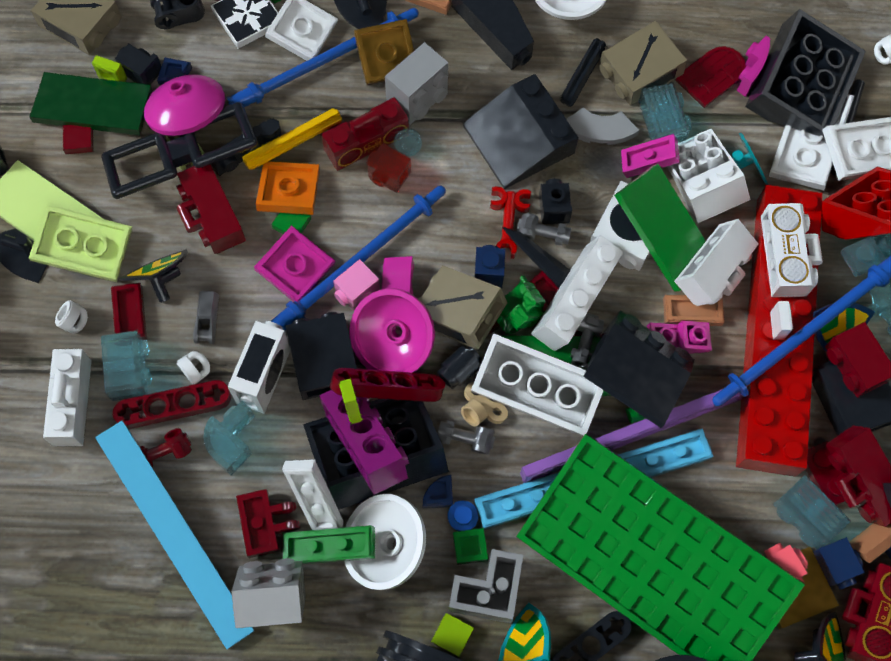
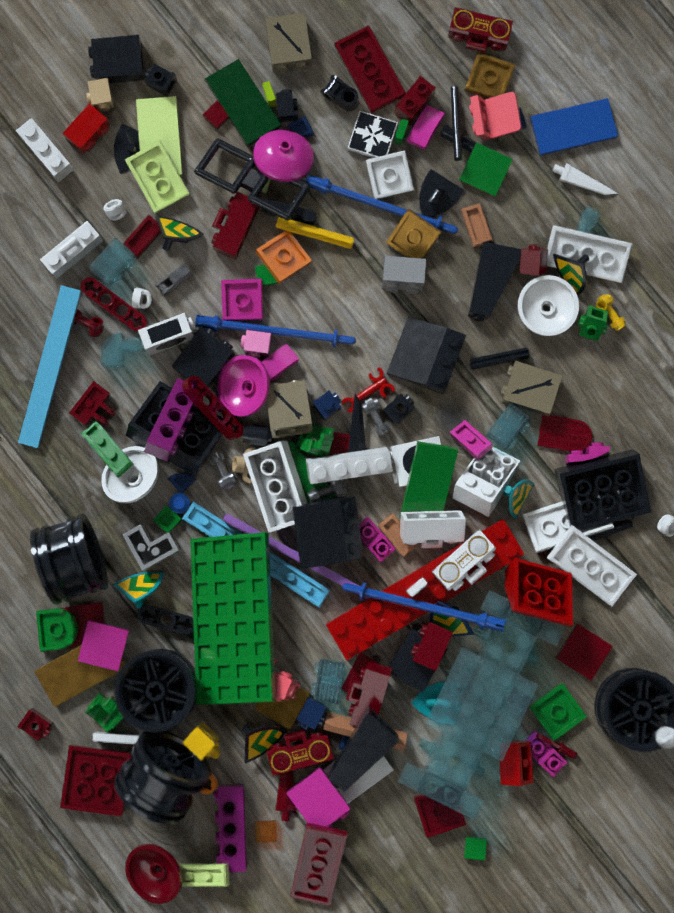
camera: 50 degrees right, 15 degrees up
light grey brick [231,558,306,628] -> none
white tile [282,460,344,530] -> none
dark red piece [321,97,409,171] -> none
lime tile [339,378,362,424] -> none
clear red brick [366,143,411,193] -> none
clear light blue plate [394,128,422,156] -> none
lime tile [431,613,474,658] -> none
light grey tile [567,107,639,145] -> none

